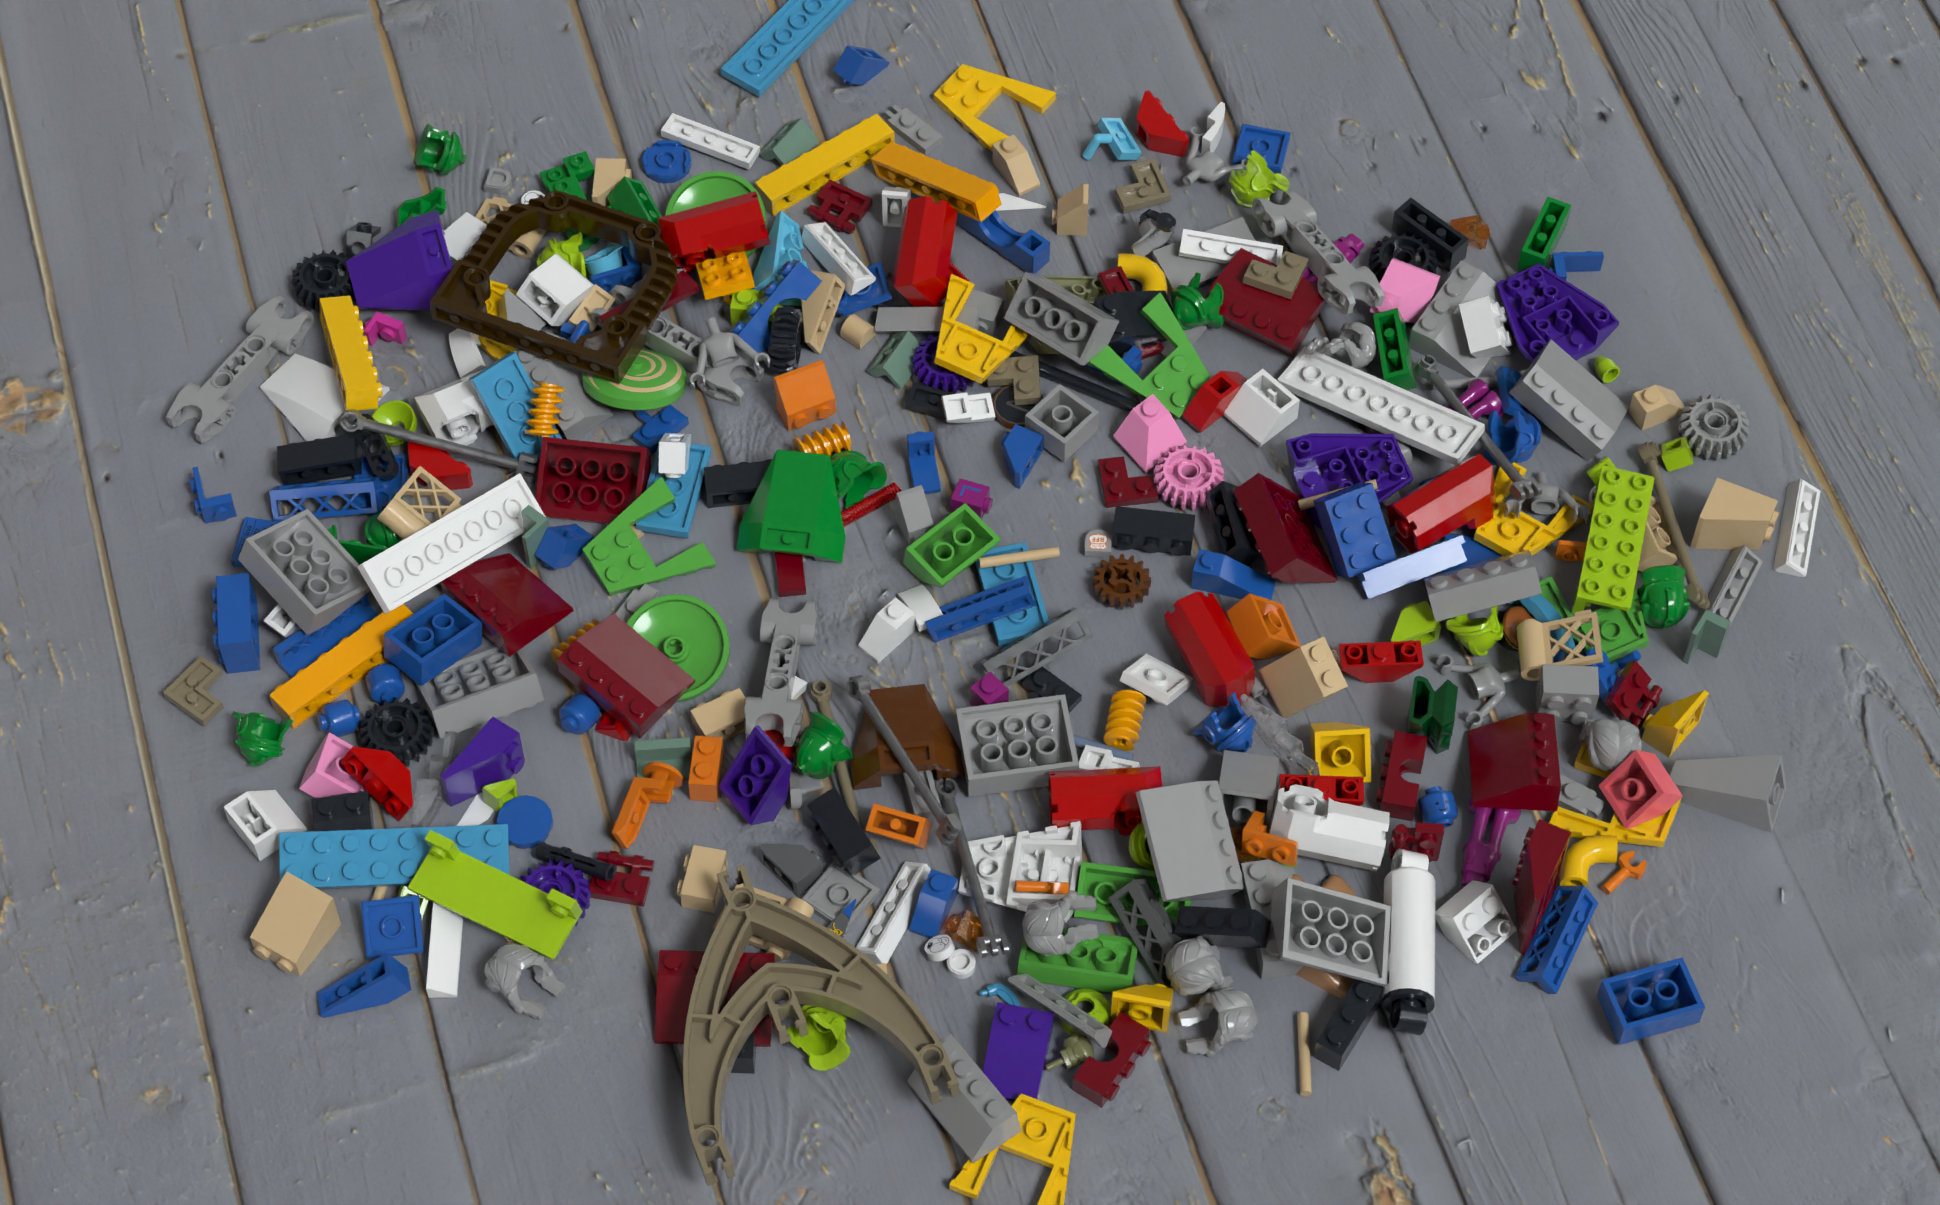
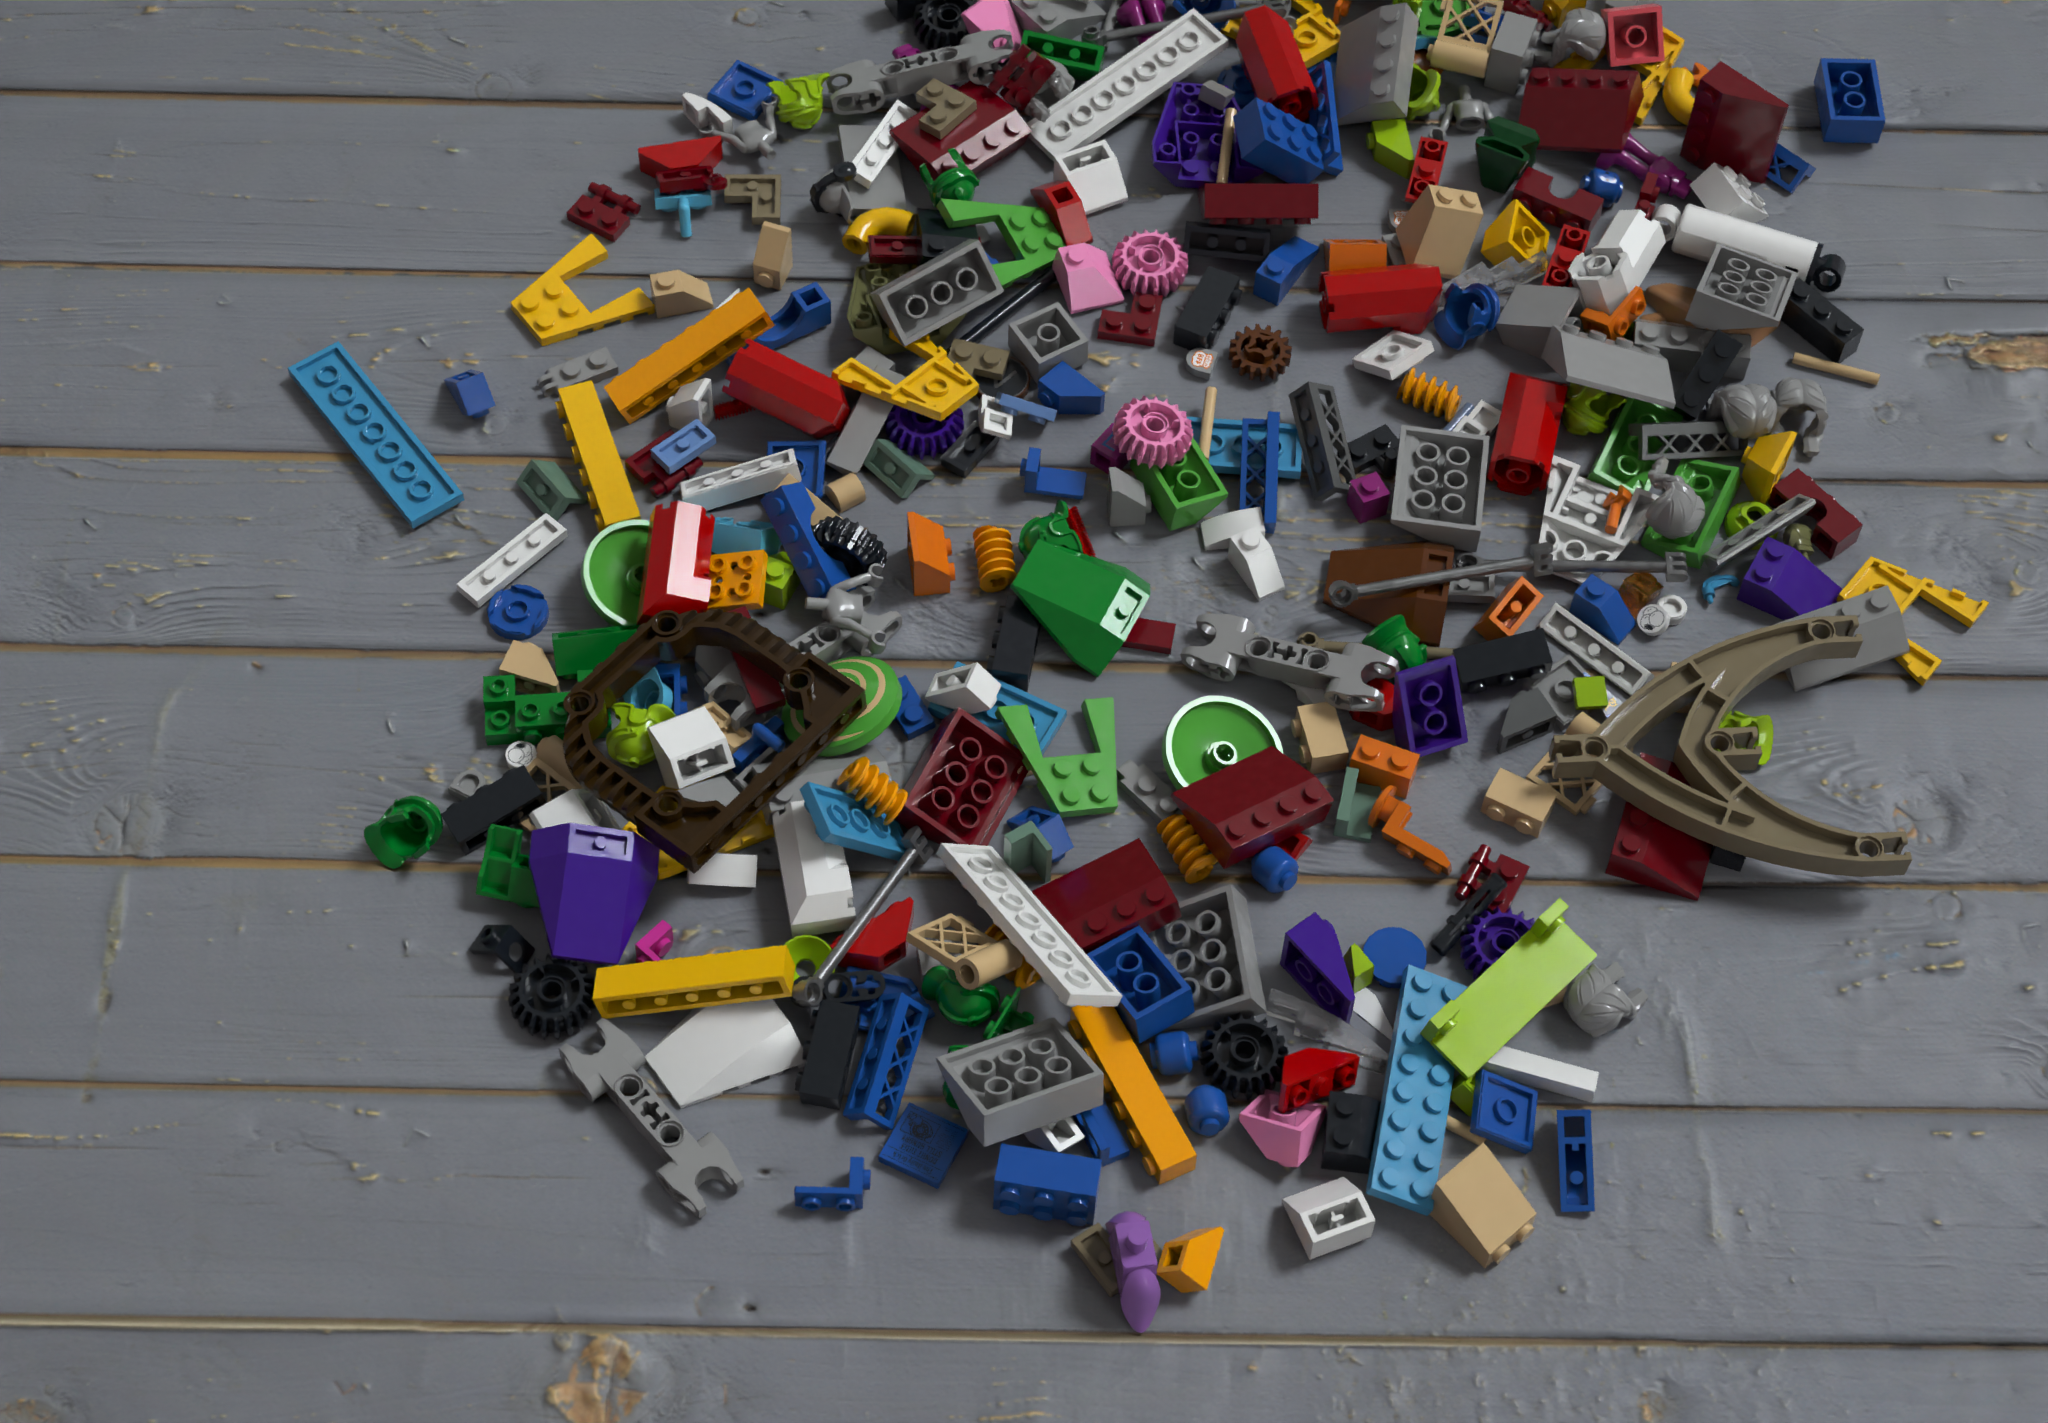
camera: 75 degrees left, 0 degrees up
green helmet [232,711,293,767] -> none
none -> black brick [441,765,546,856]
none -> dark red plate [567,182,641,243]
none -> medium blue plate [650,419,716,474]
none -> dark red hinge [655,165,728,195]
none -> dark red plate [988,43,1057,111]
none -> medium blue plate [994,392,1058,425]
none -> medium lavender torso [1105,1211,1161,1333]
none -> bright pink gear [1112,395,1193,469]
none -> light orange slope [1157,1226,1225,1293]
none -> light grey slope [1198,80,1235,111]
none -> lime tile [1572,676,1608,710]

